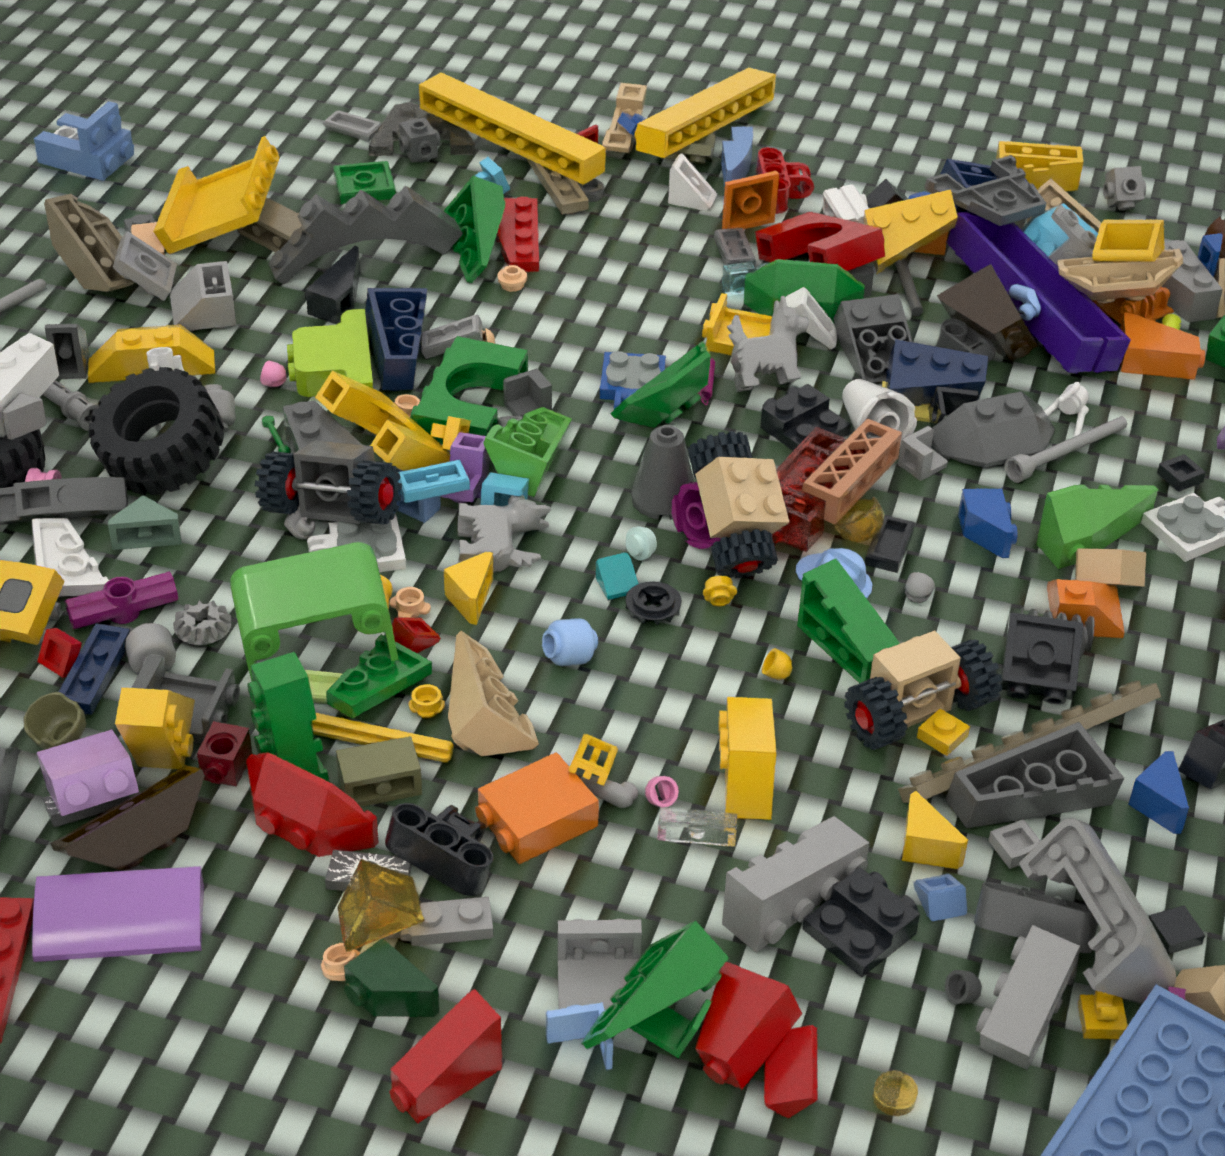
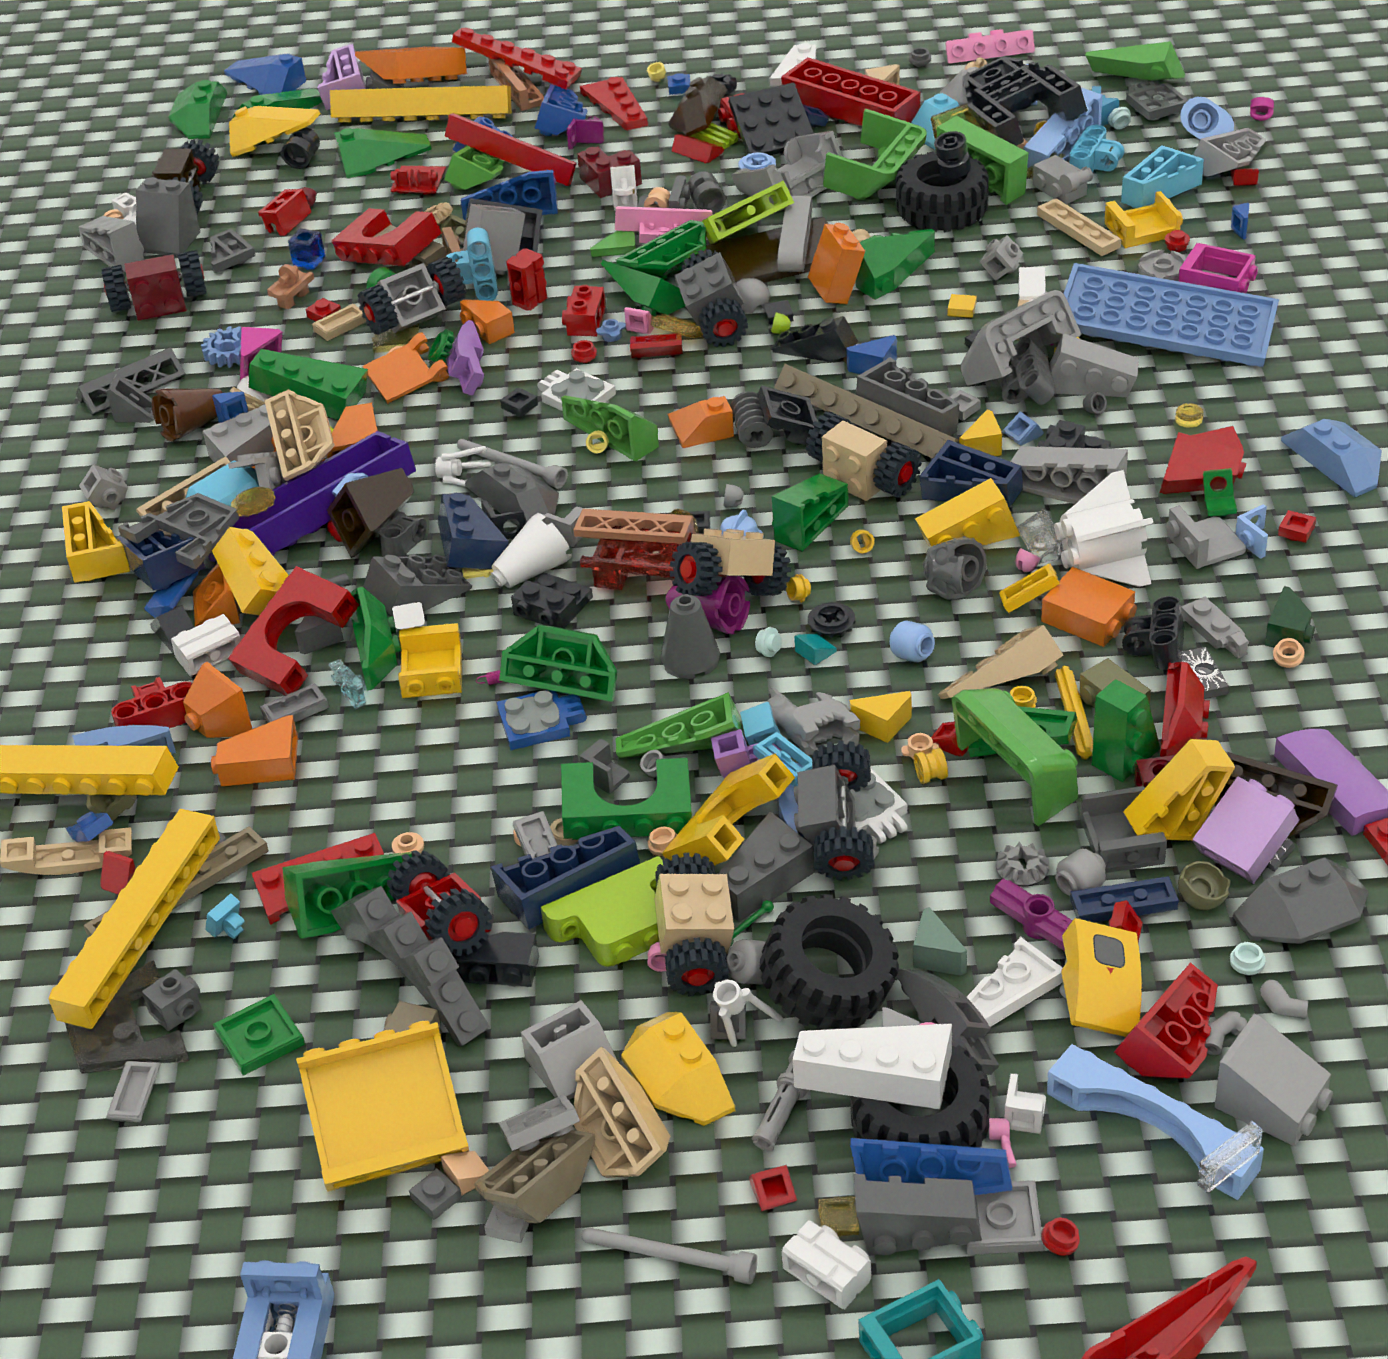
camera: 105 degrees left, 0 degrees up
dark grey slope [45,324,90,379] -> none
clear yellow slope [337,859,425,952] -> none
red slope [389,989,502,1124] -> none
yellow tile [430,416,471,450] -> none
green wedge [581,920,729,1049] -> none
white slope [668,153,717,211] -> none
light grey animal [727,296,809,392] -> none
blue slope [958,489,1017,558] -> none
tan slope [1075,549,1146,587] -> none
yellow tile [1092,220,1165,262] -> none
none -> orange slope [211,715,298,786]
none -> clear yellow gear [231,487,276,517]
none -> black brick [387,850,492,956]
none -> tan wedge [573,1047,670,1178]
none -> brick [655,853,734,996]
none -> dark blue wedge [919,440,1023,507]
none -> dark grey head [922,536,987,600]
none -> white brick [1054,470,1153,587]
none -> red plate [1278,510,1316,543]

